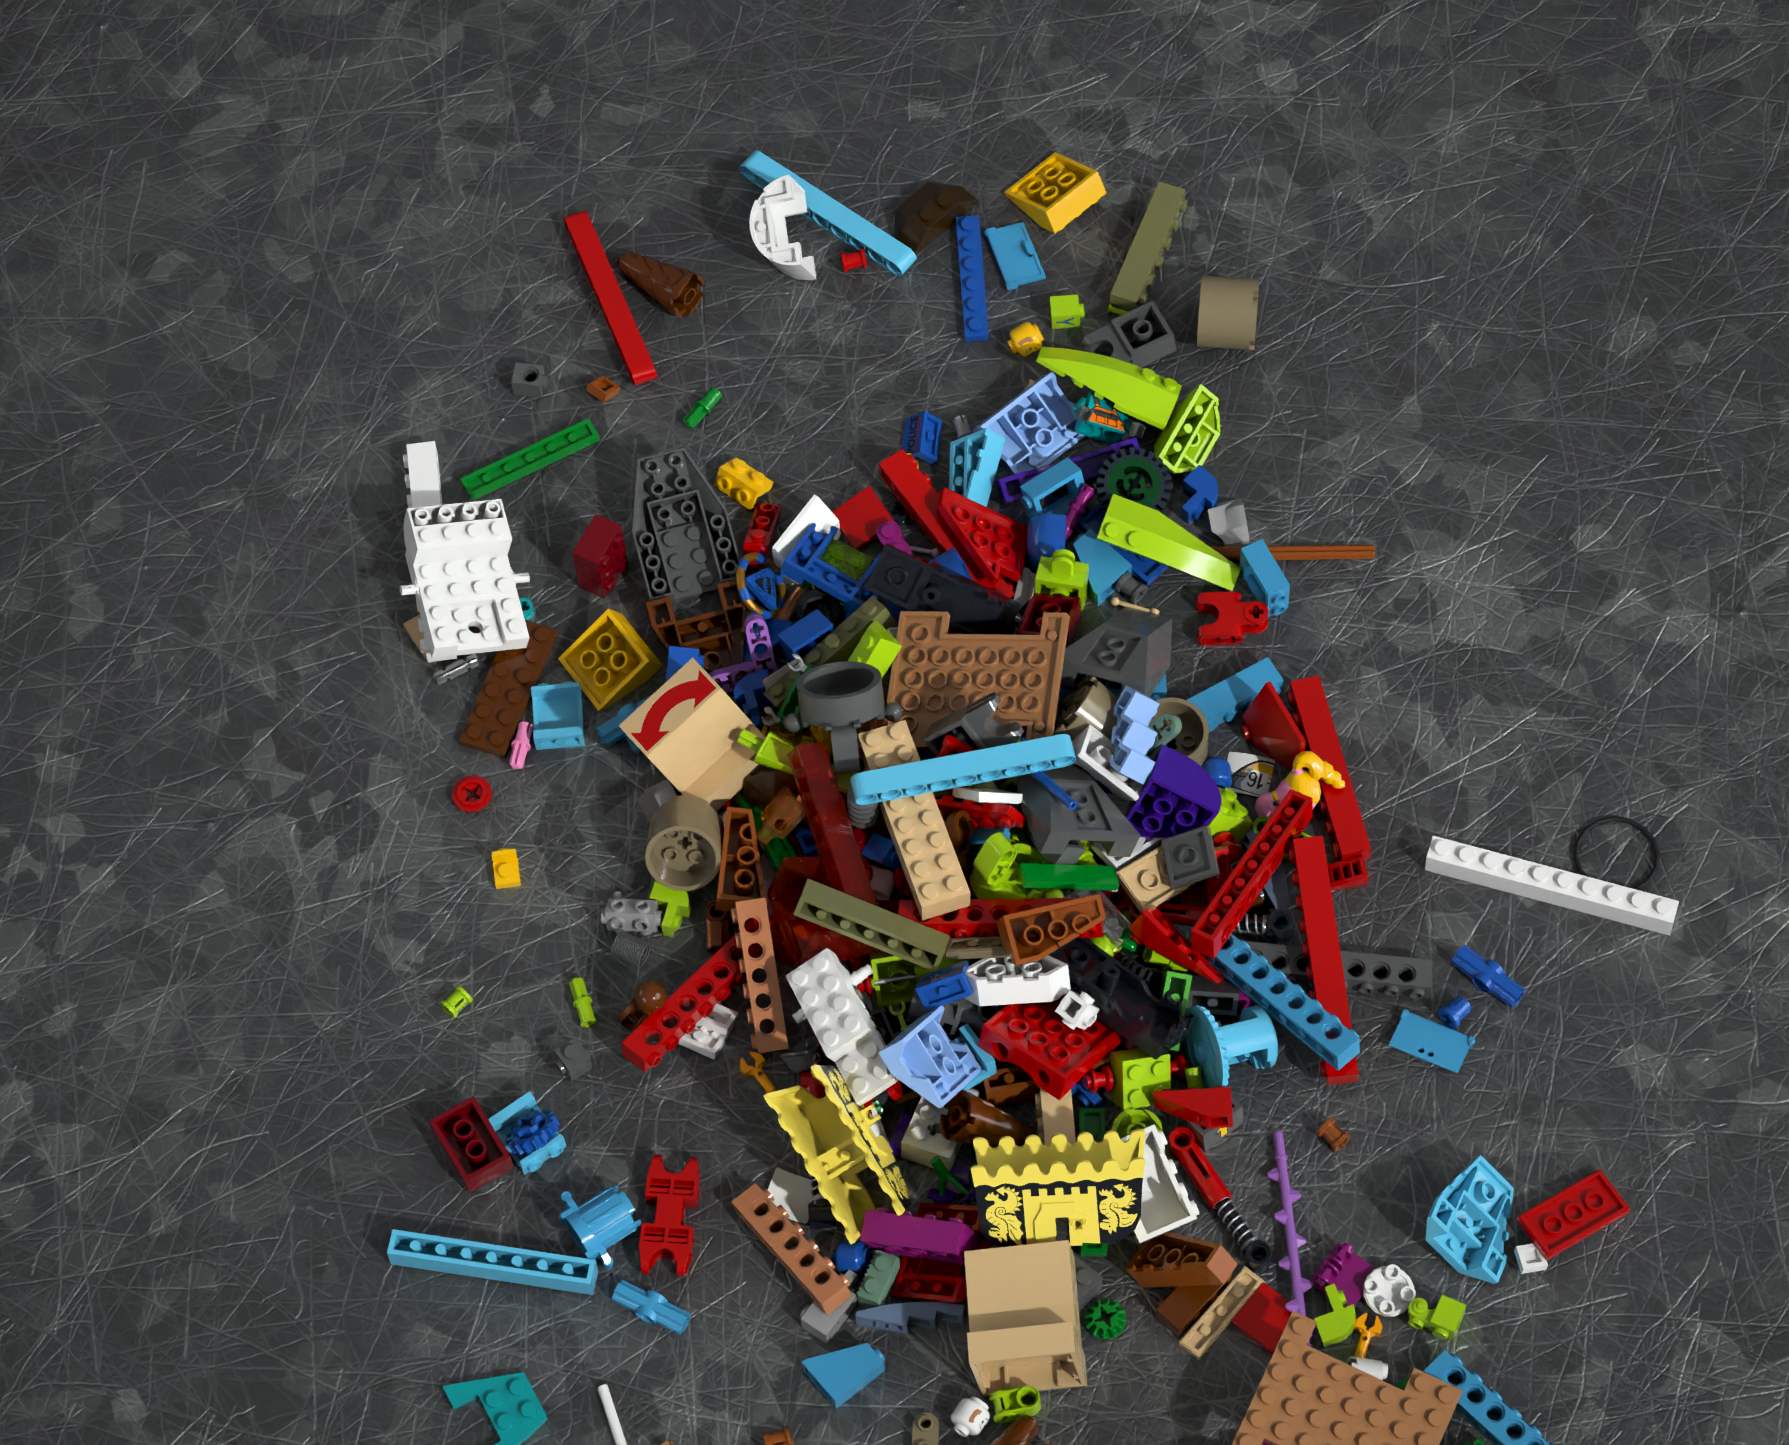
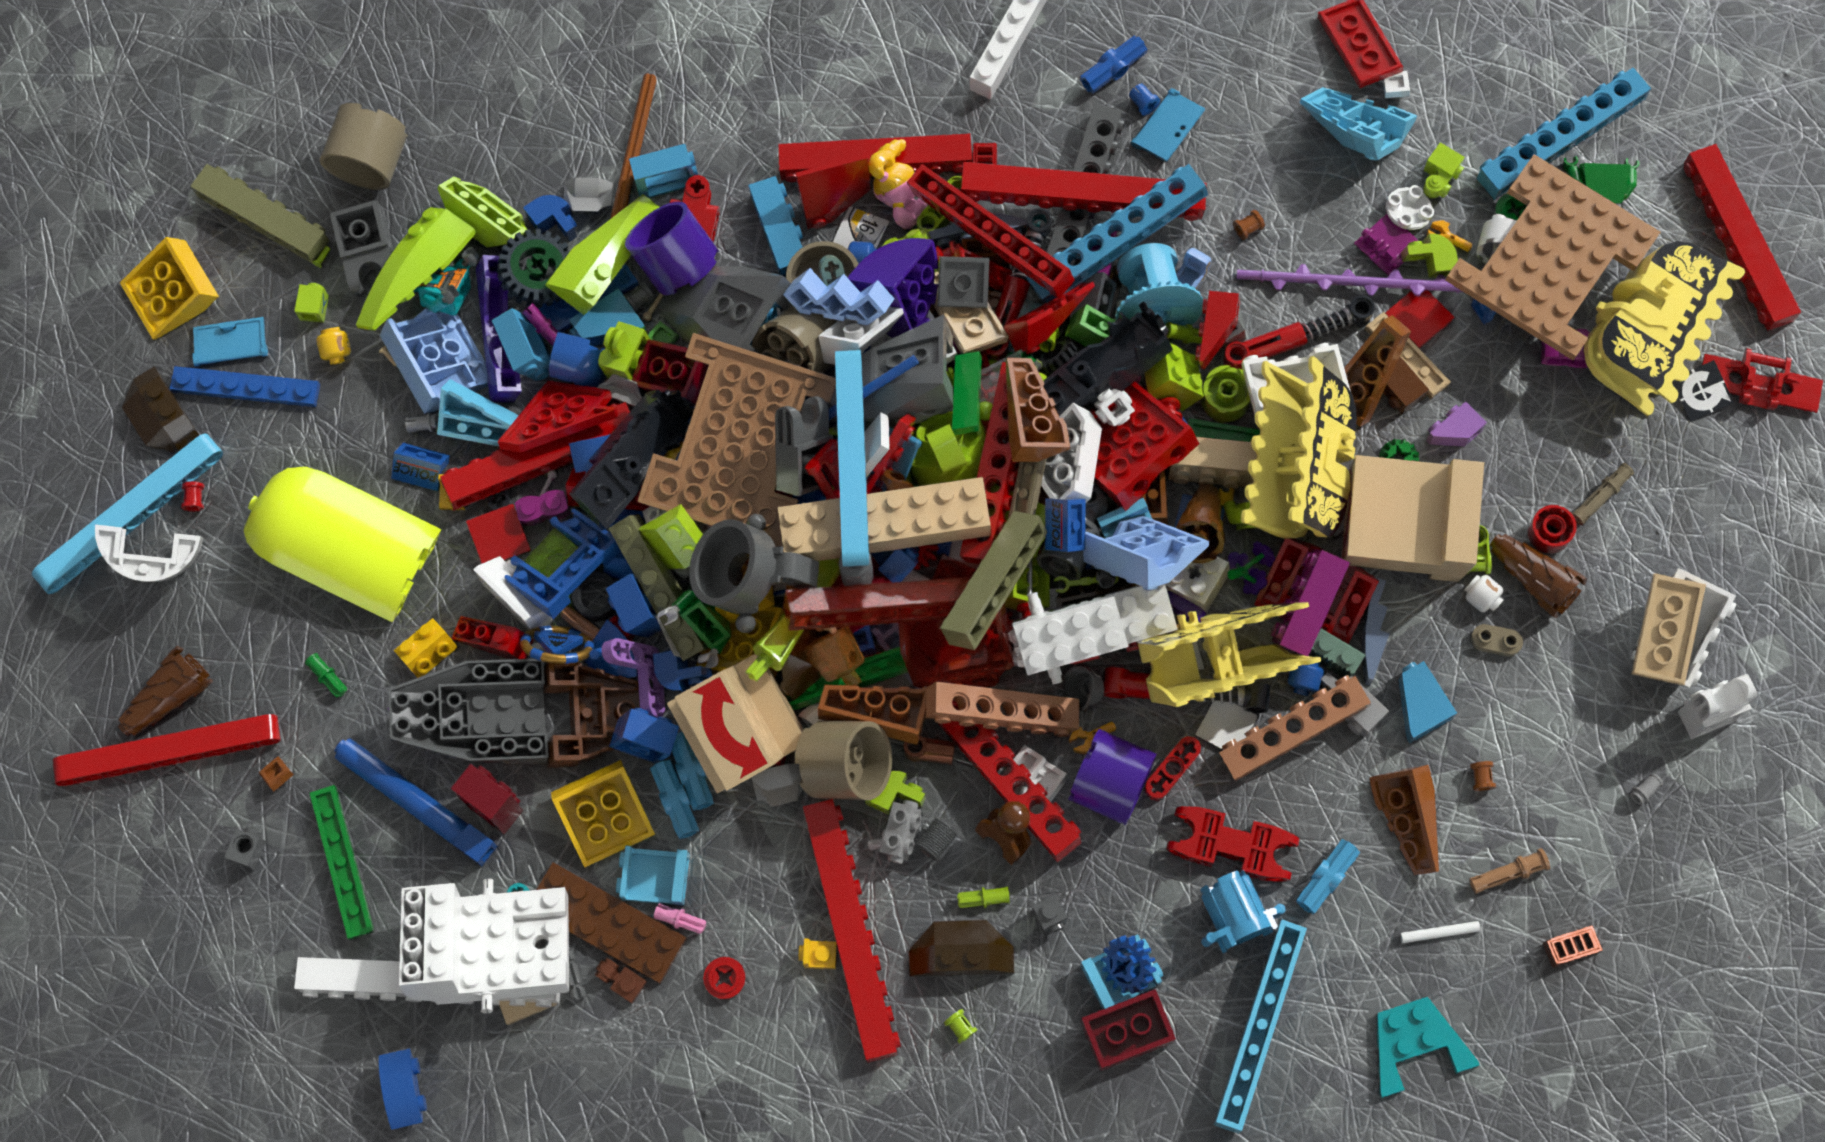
camera: 80 degrees left, 10 degrees up
none -> neon yellow panel [243,467,442,622]
none -> blue brick [334,738,498,867]
none -> blue brick [379,1048,427,1130]
none -> copper plate [595,957,647,1004]
none -> dark purple brick [625,202,719,295]
none -> bright green tile [648,321,679,345]
none -> red brick [803,799,901,1063]
none -> dark brown wedge [909,920,1015,977]
none -> dark purple brick [1068,729,1157,826]
none -> red beam [1145,736,1201,801]
none -> light blue animal [1176,248,1211,290]
none -> dark orange wedge [1369,765,1439,875]
none -> medium lavender slope [1426,402,1487,447]

